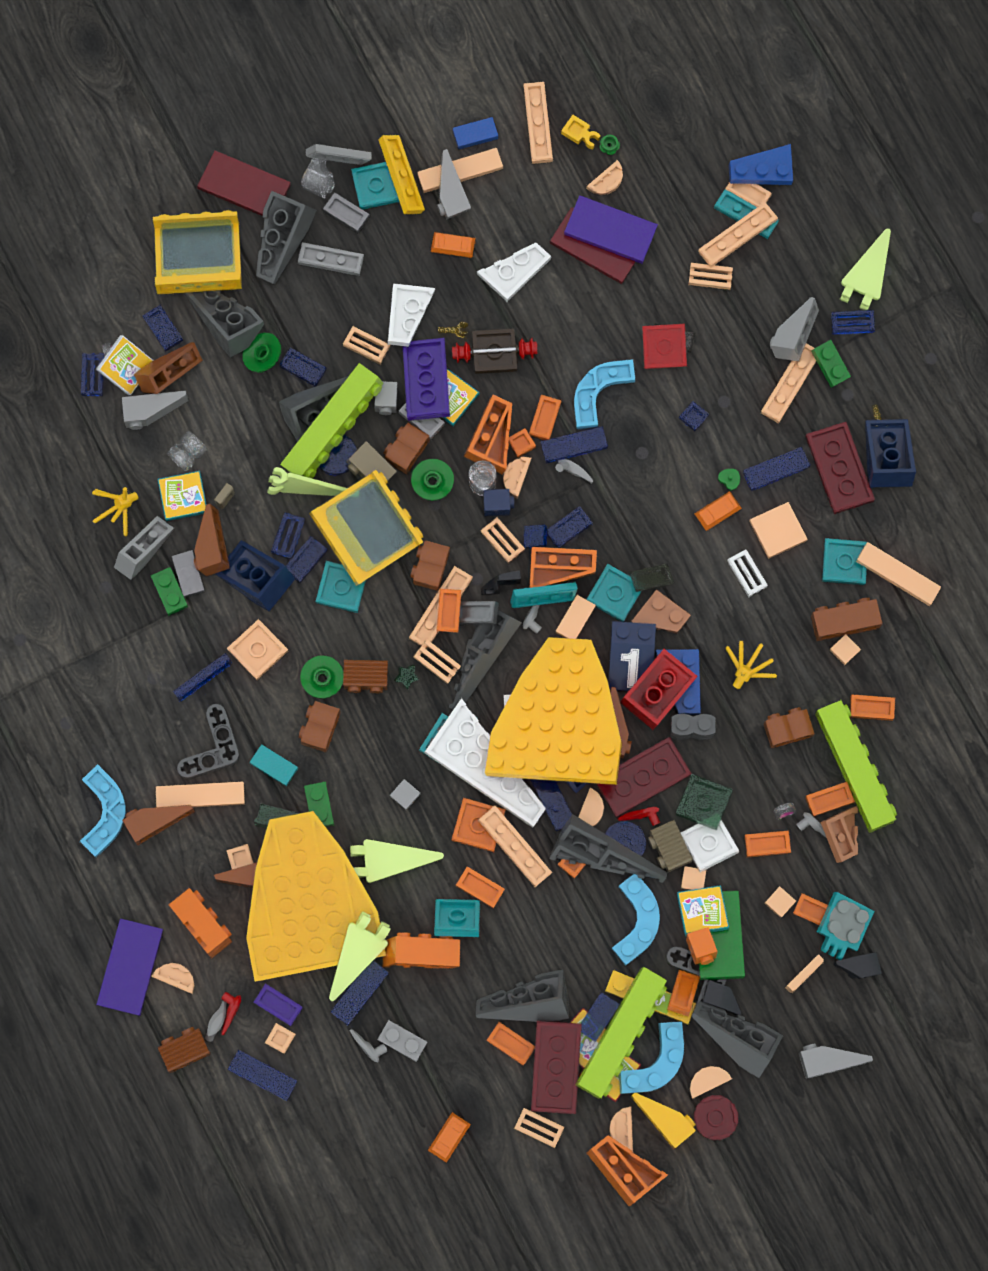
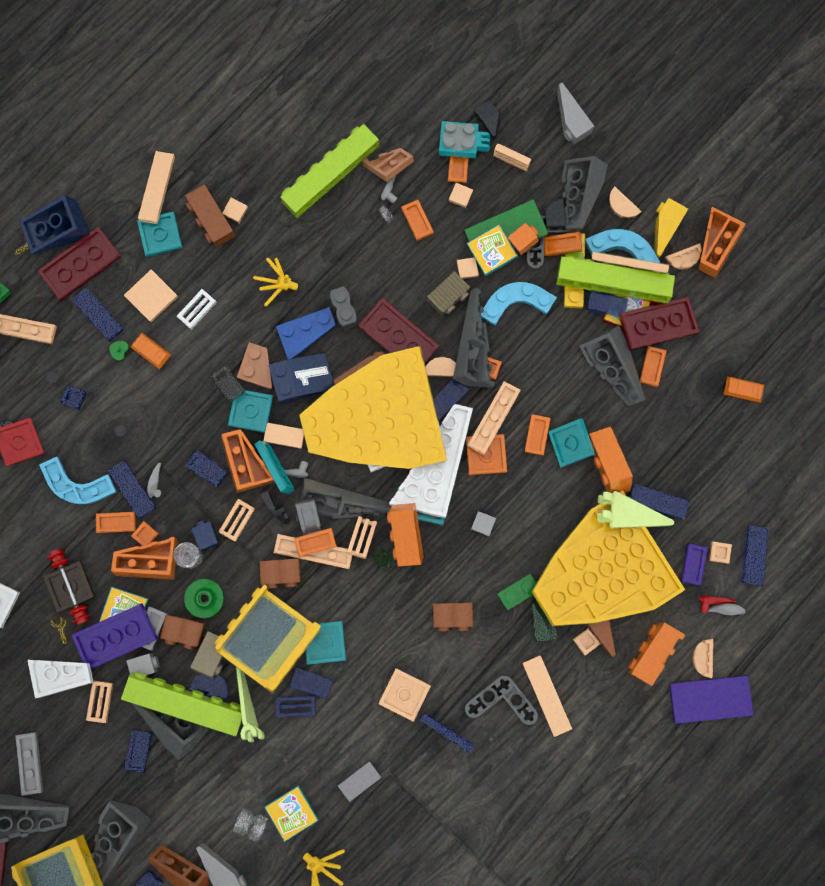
camera: 110 degrees left, 5 degrees up
medium azure plate [80,764,126,857] -> none
light grey slope [114,516,174,580] -> none
dark orange slope [122,805,195,845] -> none
green plate [151,567,188,616] -> none
dark orange brick [158,1027,211,1073] -> none
dark orange slope [194,504,230,576] -> none
dark tan tile [214,483,235,509] -> none
dark blue slope [215,540,296,612] -> none
green dish [243,333,281,373] -> none
teal tile [249,744,299,787] -> none
green dish [300,655,344,699] -> none
dark orange brick [343,660,388,694] -> none
light grey bar [349,1029,387,1062] -> none
yellowish green flag [350,839,444,883] -> none
light grey plate [377,1020,428,1062] -> none
light nougat tile [503,457,531,499] -> none
light nougat tile [514,1108,564,1148] -> none
clear blue tile [524,524,547,549] -> none
clear blue tile [605,821,646,857] -> none
red bar [618,807,660,826] -> none
red slope [620,649,698,730] -> none
clear green tile [676,774,733,830] -> none
white tile [681,814,739,872] -> none
dark red tile [694,1095,738,1140] -> none
dark orange brick [764,707,815,748] -> none
orange tile [805,782,855,817] -> none
orange tile [850,695,895,721] -> none
none -> orange brick [387,503,424,566]
none -> light nougat tile [592,251,669,273]

